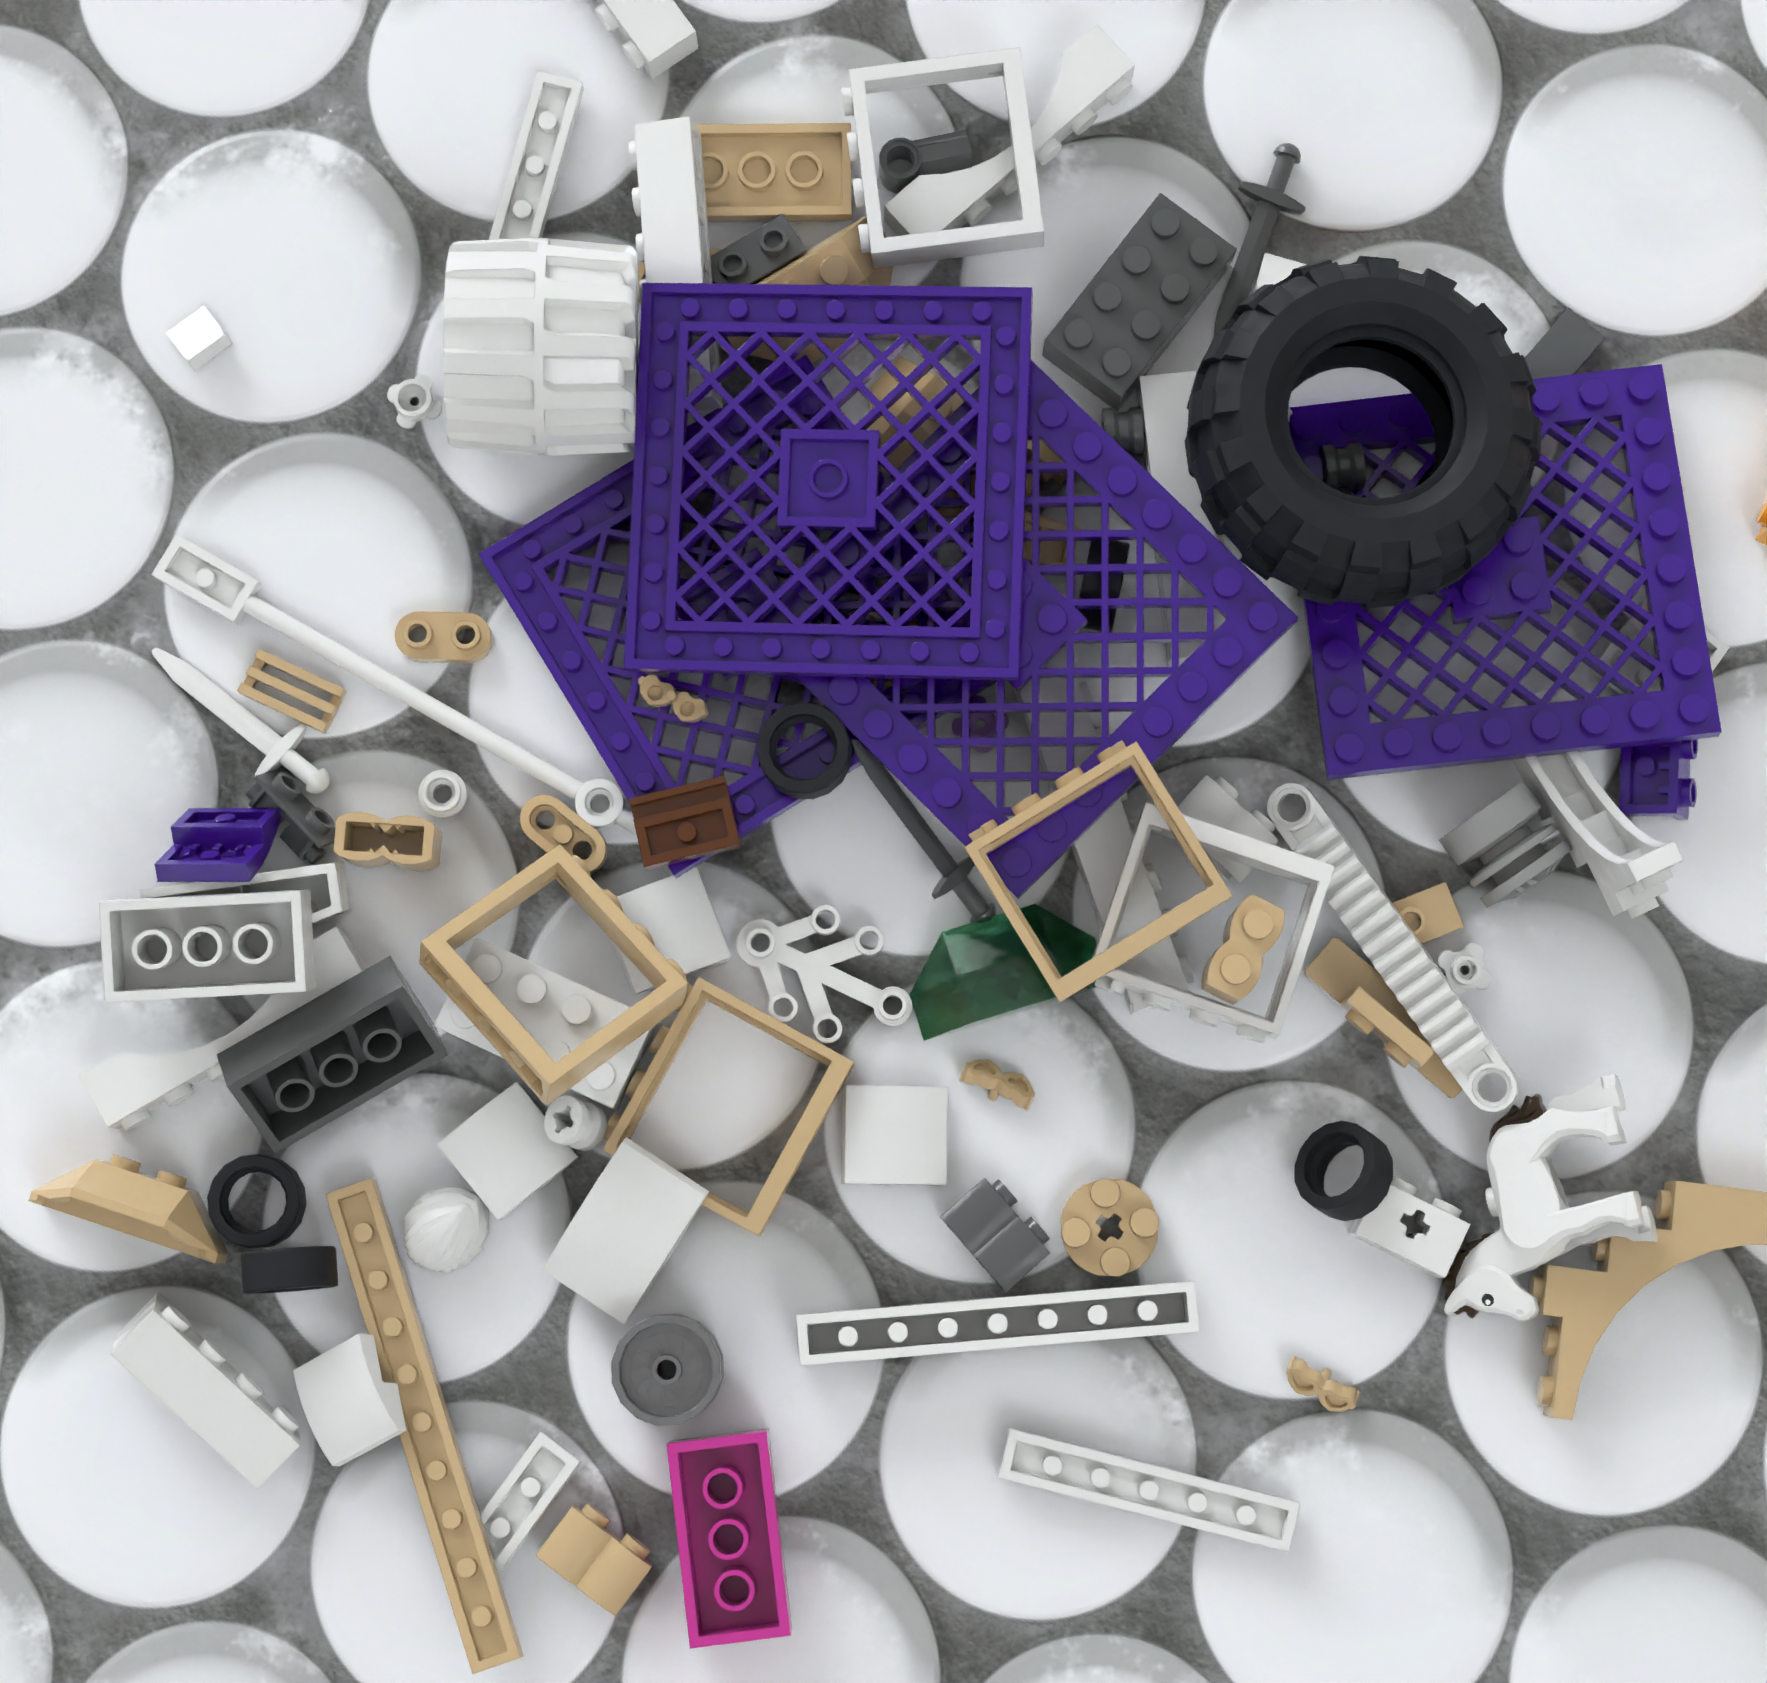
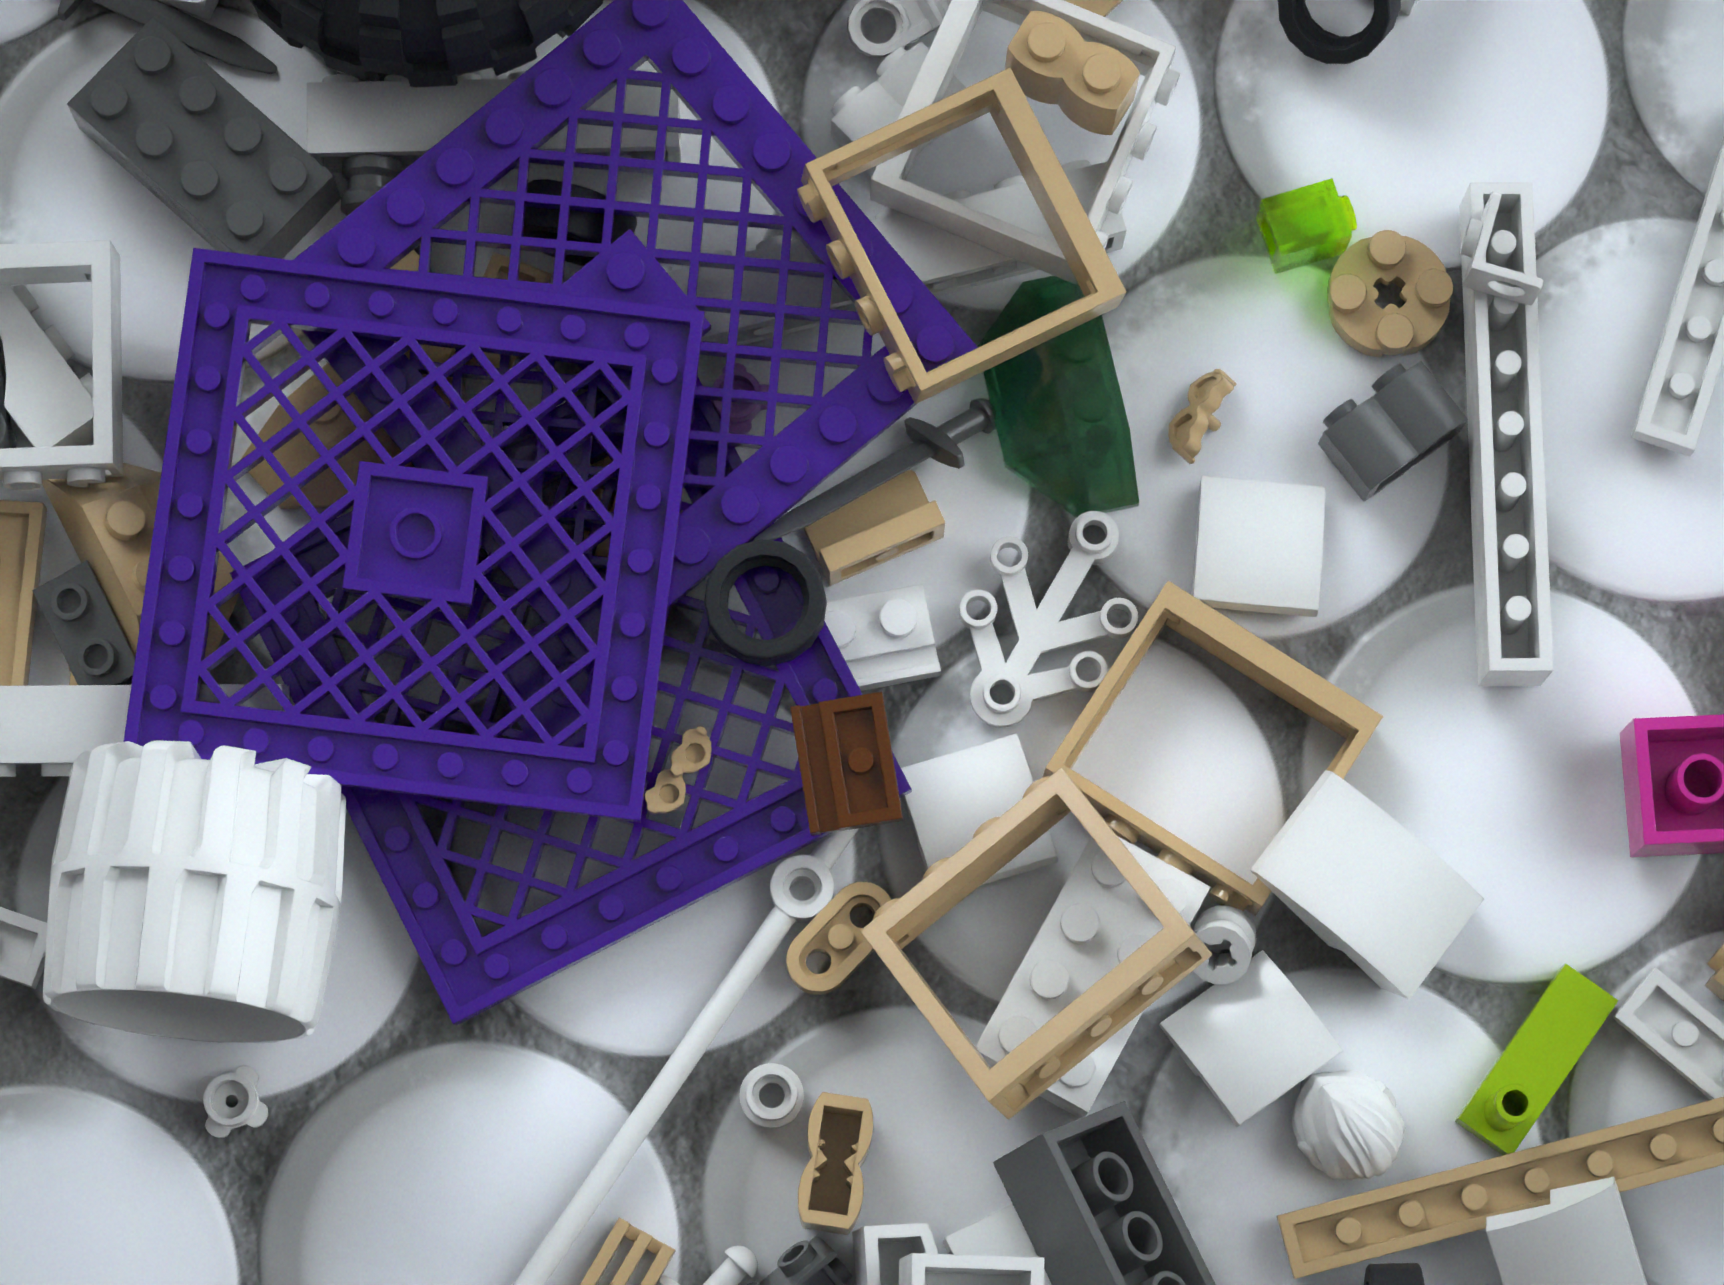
camera: 90 degrees left, 5 degrees down
tan plate [395,611,493,663] -> none
flat silver wheel [611,1314,724,1426] -> none
tan piece [1286,1355,1360,1412] -> none
none -> tan panel [803,470,945,586]
none -> white plate [824,583,941,691]
none -> clear neon green brick [1256,178,1357,274]
none -> lime piece [1455,963,1619,1155]
none -> white bracket [1460,191,1543,305]

